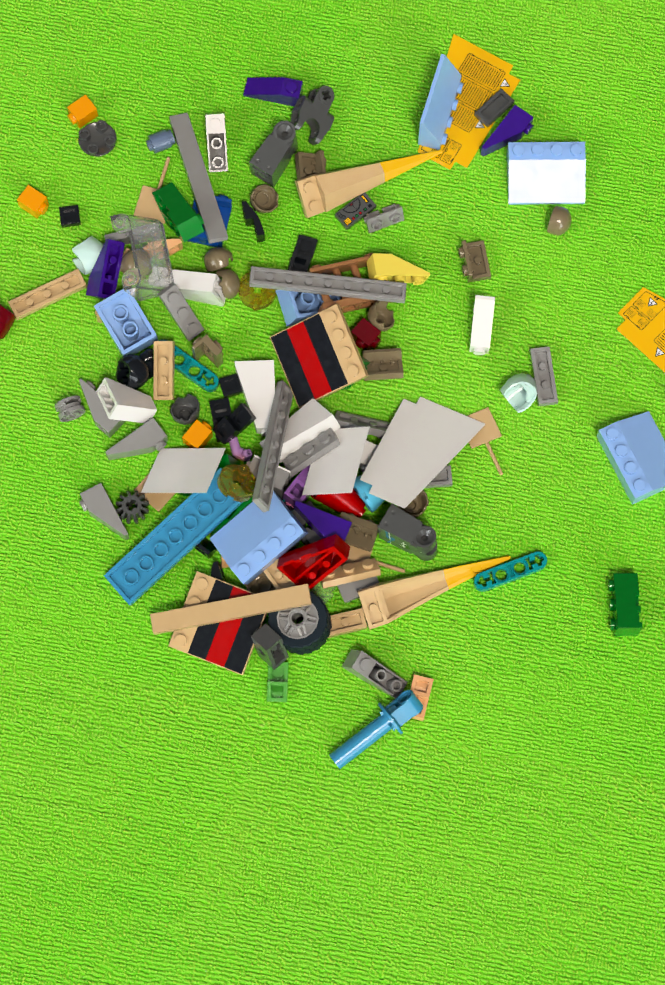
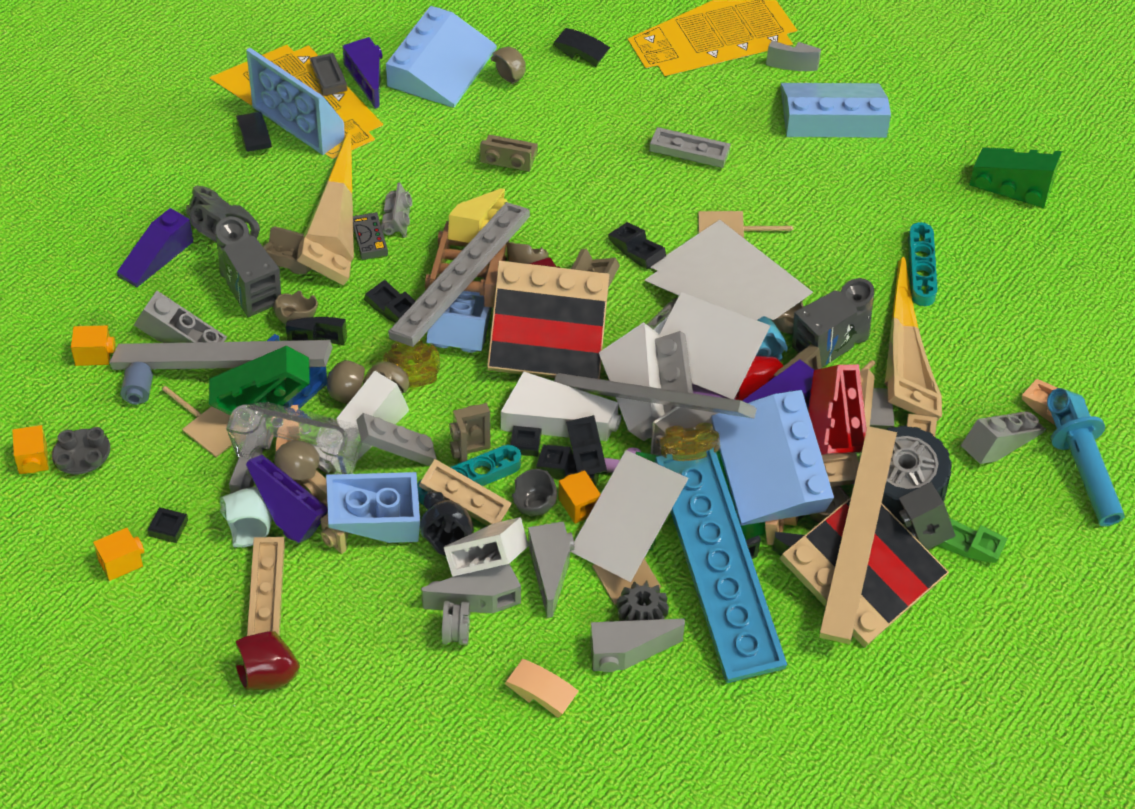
camera: 65 degrees left, 25 degrees down
white slope [469,295,495,355] -> none
light aqua piece [500,373,537,413] -> none
none -> light orange brick [71,325,115,366]
none -> black slope [236,111,272,152]
none -> light nougat slope [504,659,578,718]
none -> black slope [553,28,610,67]
none -> black slope [608,222,666,269]

